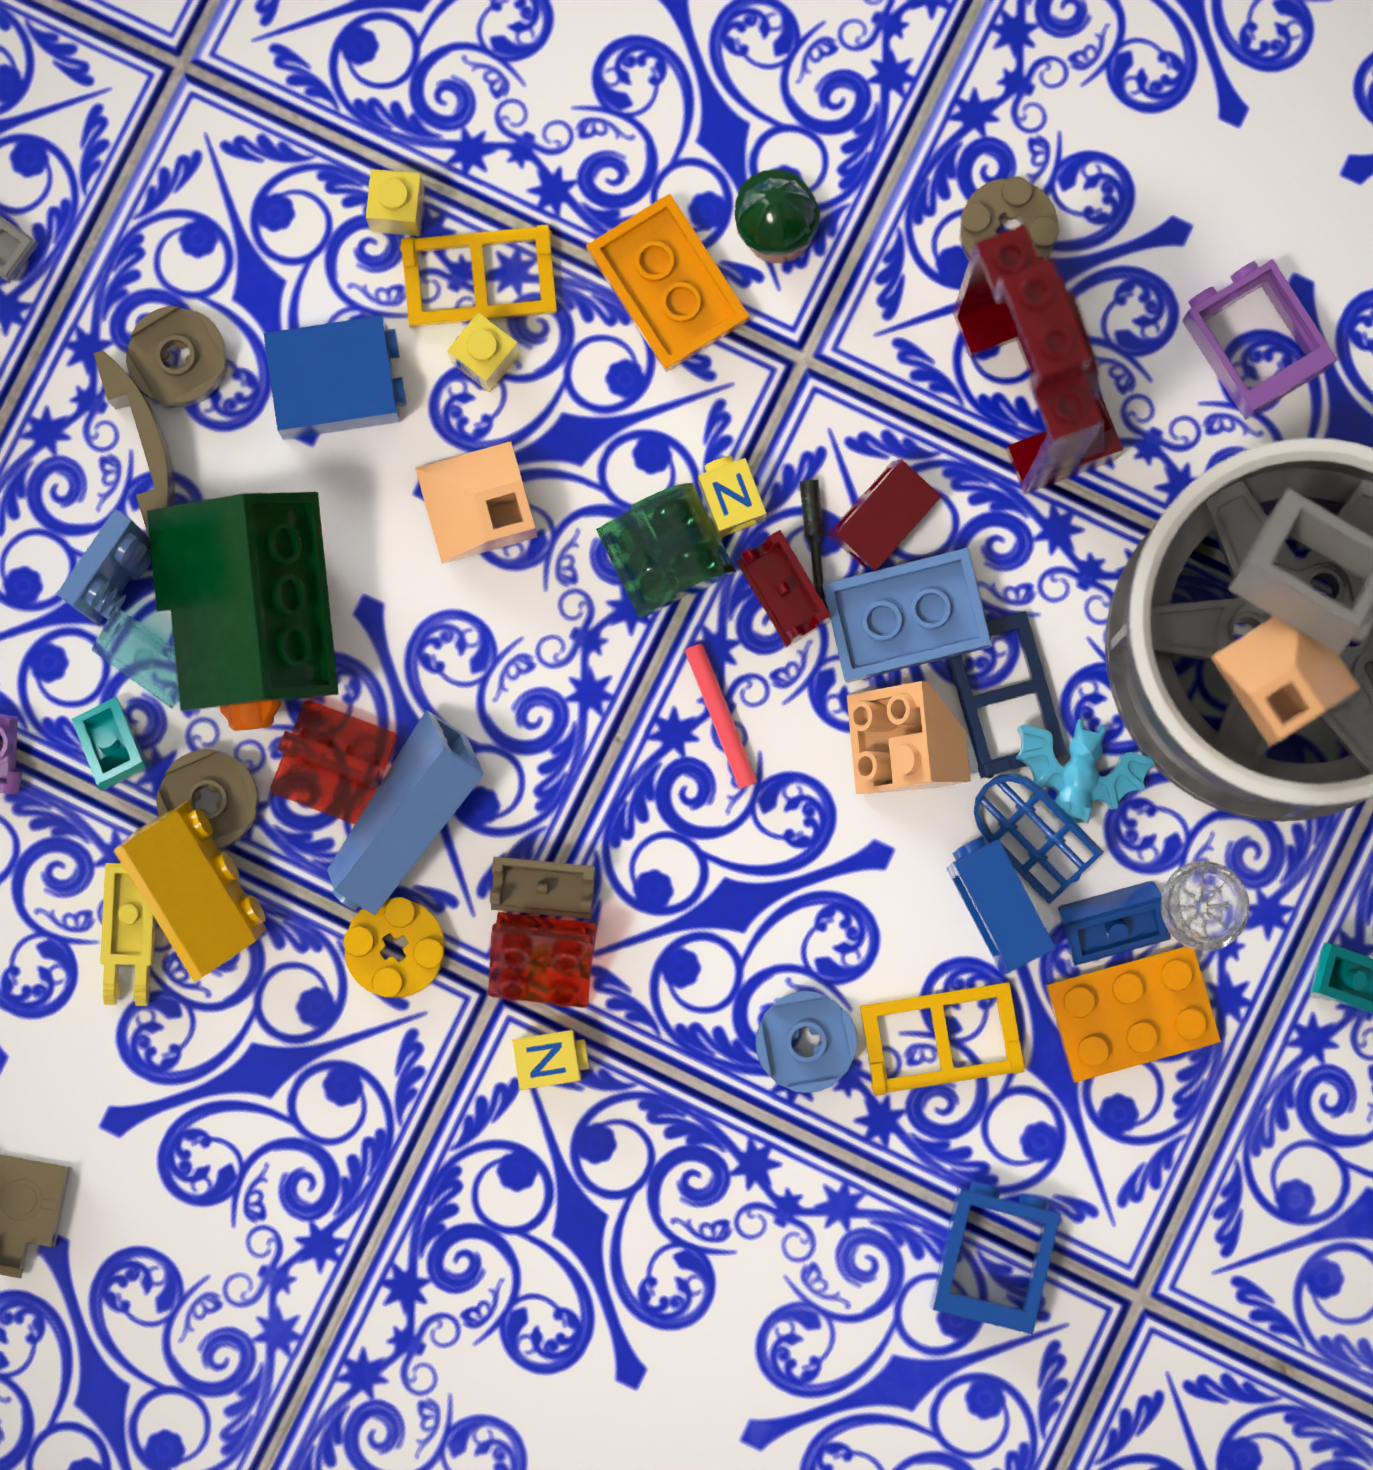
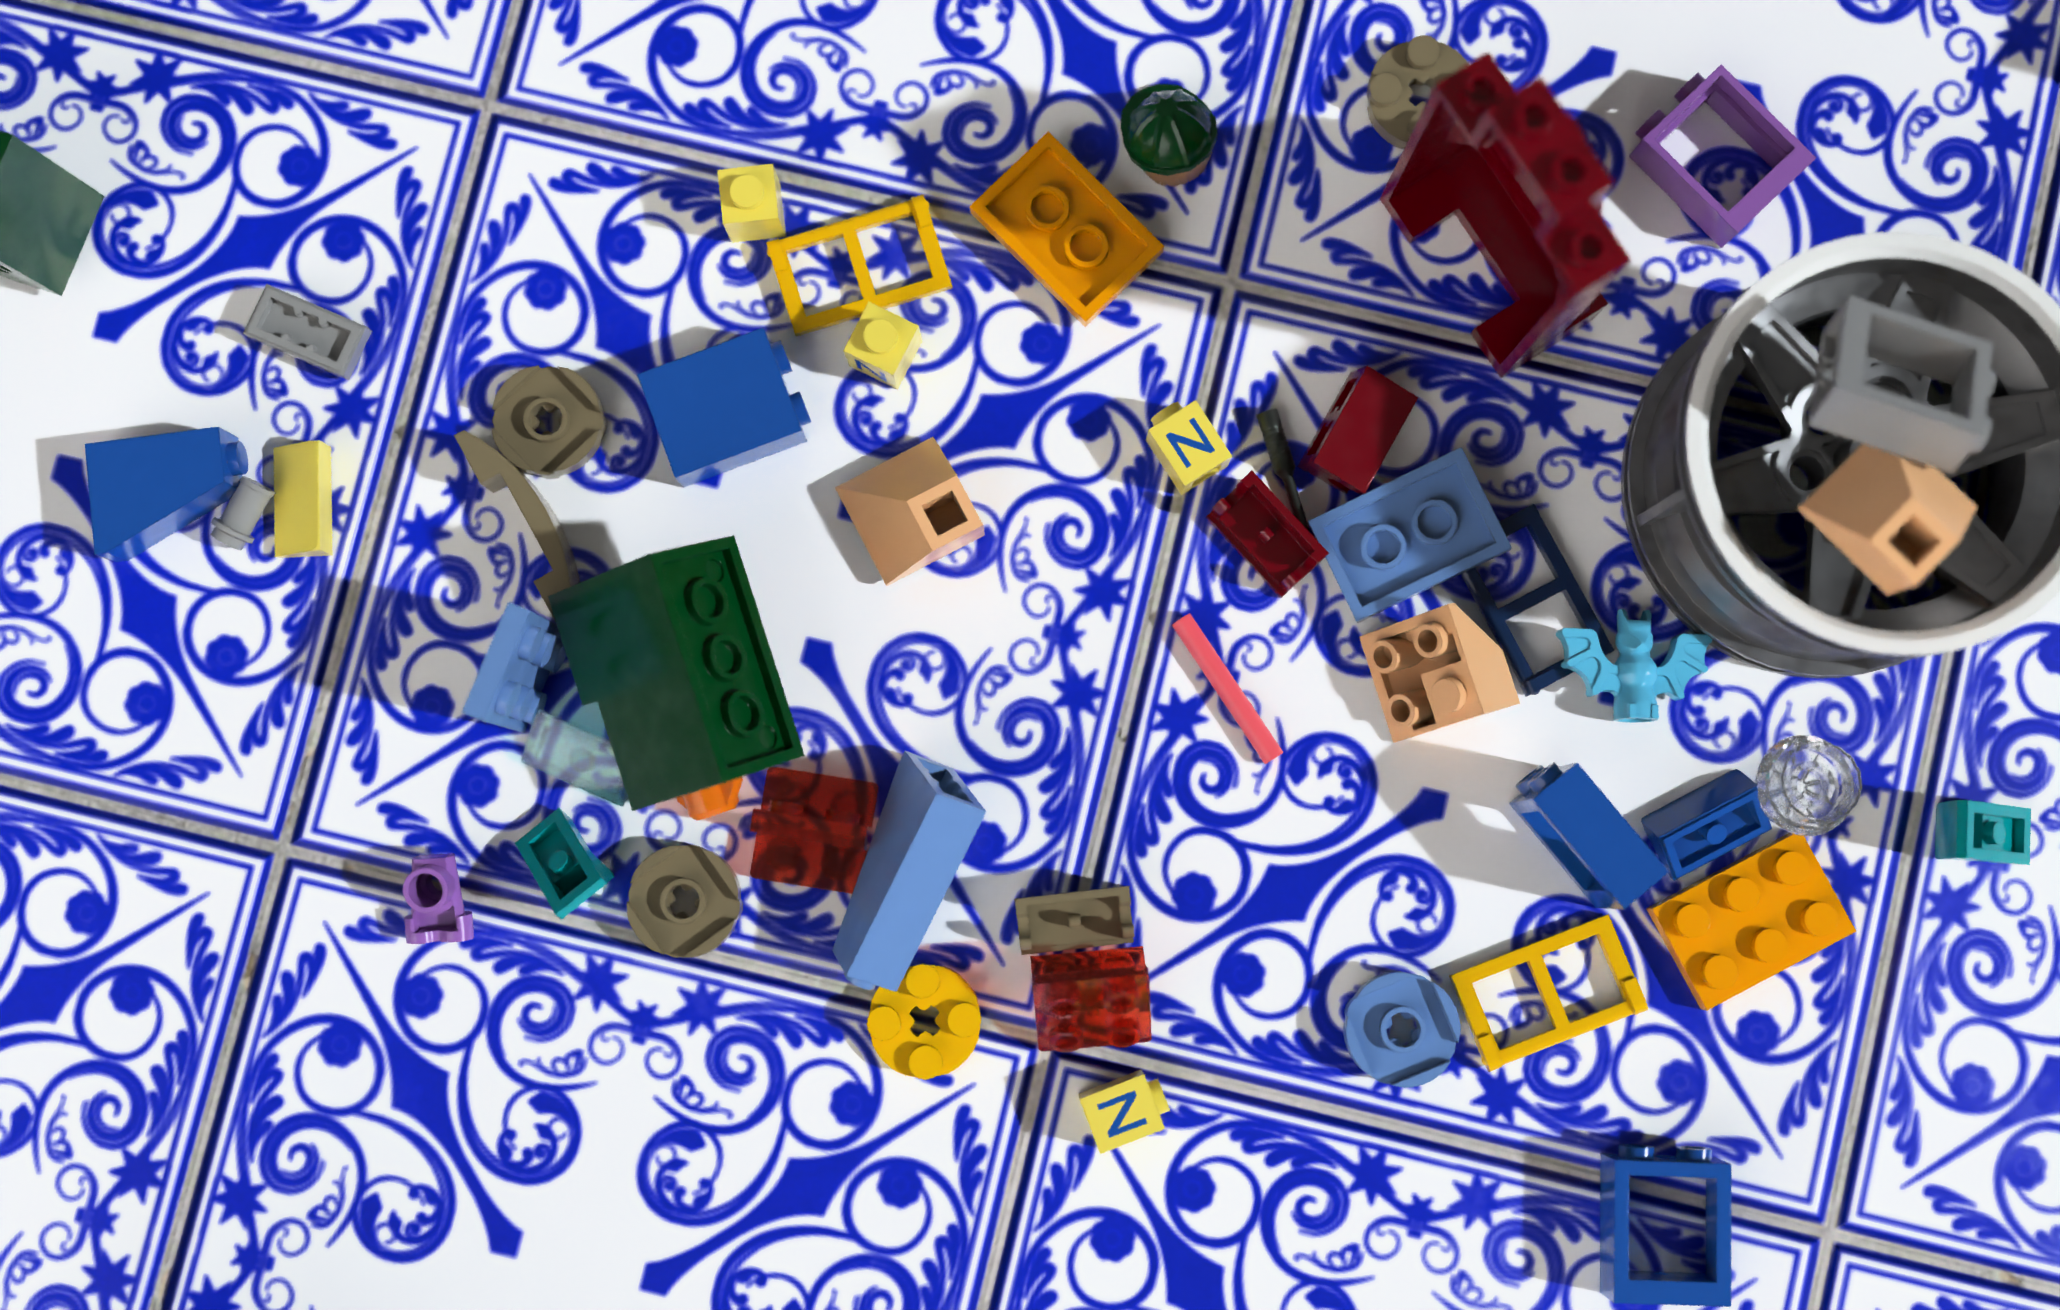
camera: 10 degrees left, 0 degrees up
light yellow hinge [100,863,156,1006] -> none
yellow slope [113,800,266,982] -> none
clear green brick [596,483,736,618] -> none
blue window [974,773,1104,905] -> none

